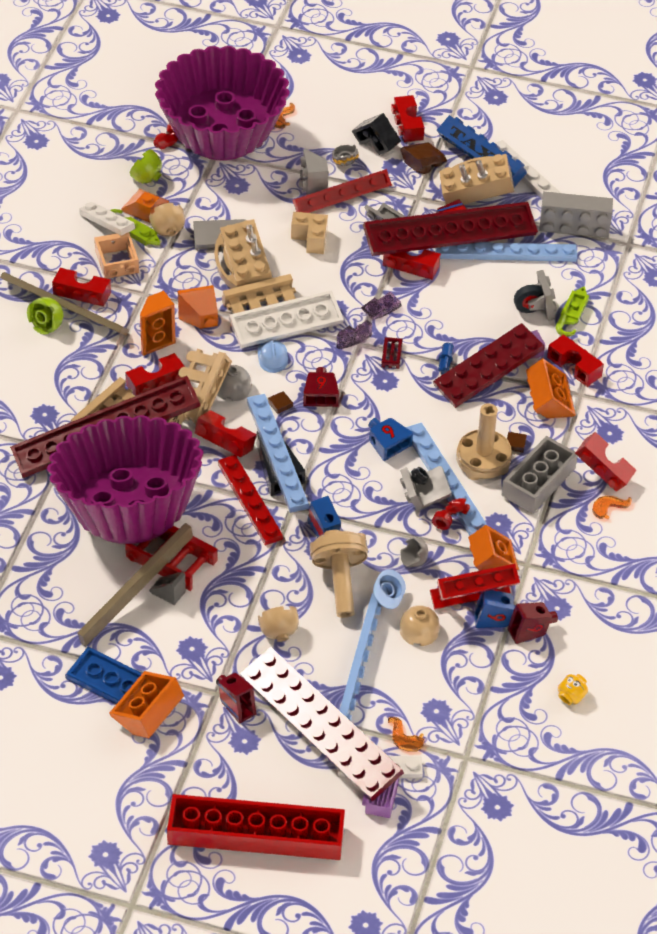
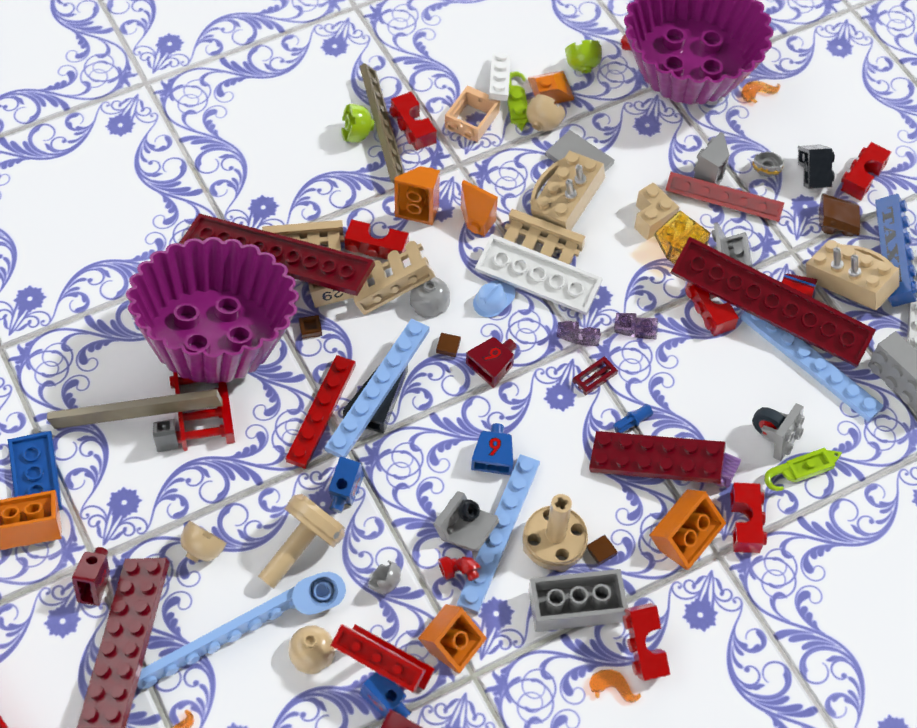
camera: 45 degrees right, 10 degrees up
red arch [194,410,257,458] -> none
none -> clear yellow slope [654,210,711,264]

